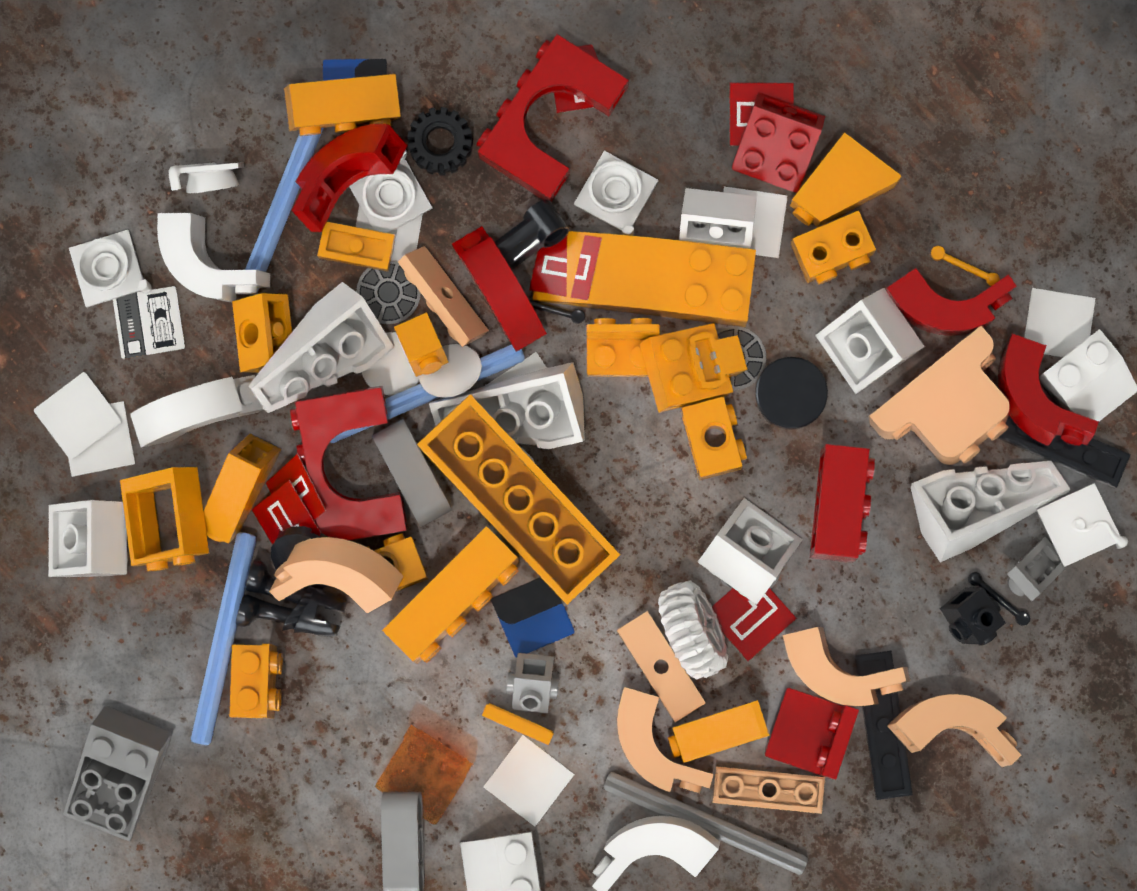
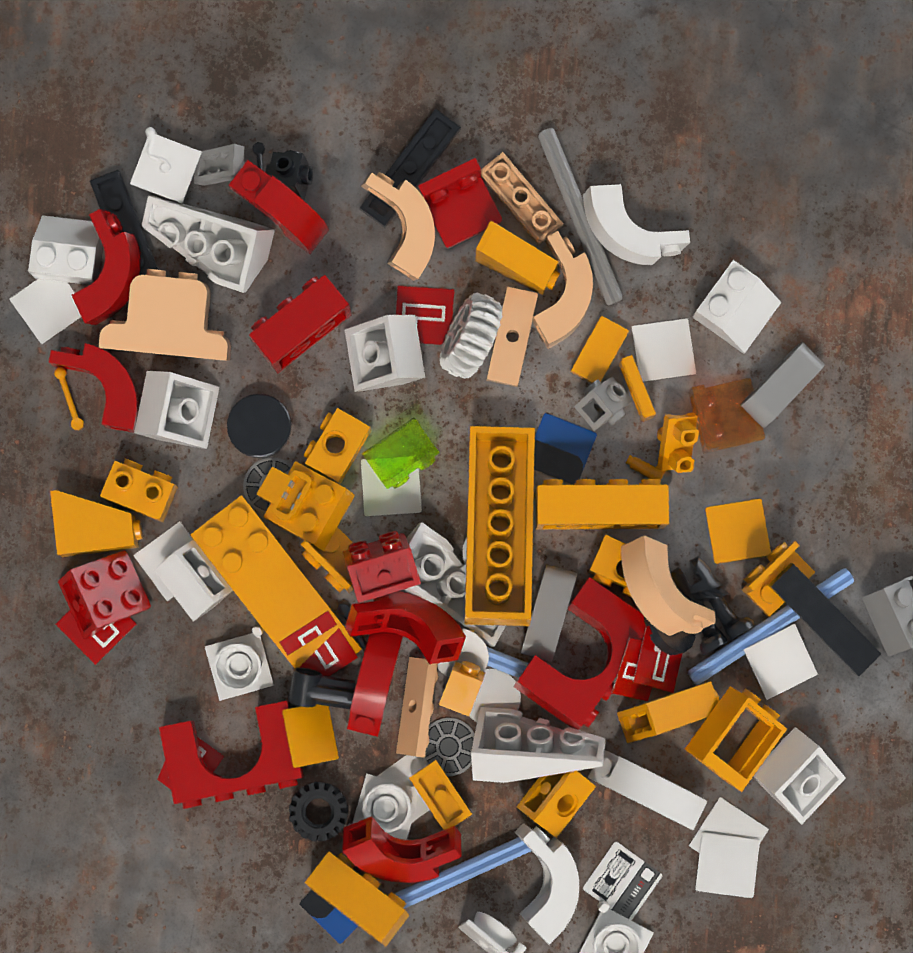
camera: 140 degrees left, 0 degrees up
light nougat arch [887,694,1021,767] -> none
none -> red arch [229,160,329,255]
none -> light orange sticker [283,704,339,768]
none -> red bracket [343,531,421,603]
none -> red arch [345,591,466,665]
none -> clear neon green bracket [361,417,440,489]
none -> white sticker [361,456,422,516]
none -> light orange tile [570,315,629,384]
none -> light orange piece [626,455,672,485]
none -> light orange hips [657,412,699,473]
none -> light orange sticker [705,499,771,564]
none -> white sticker [743,624,818,700]
none -> black tile [768,563,881,677]

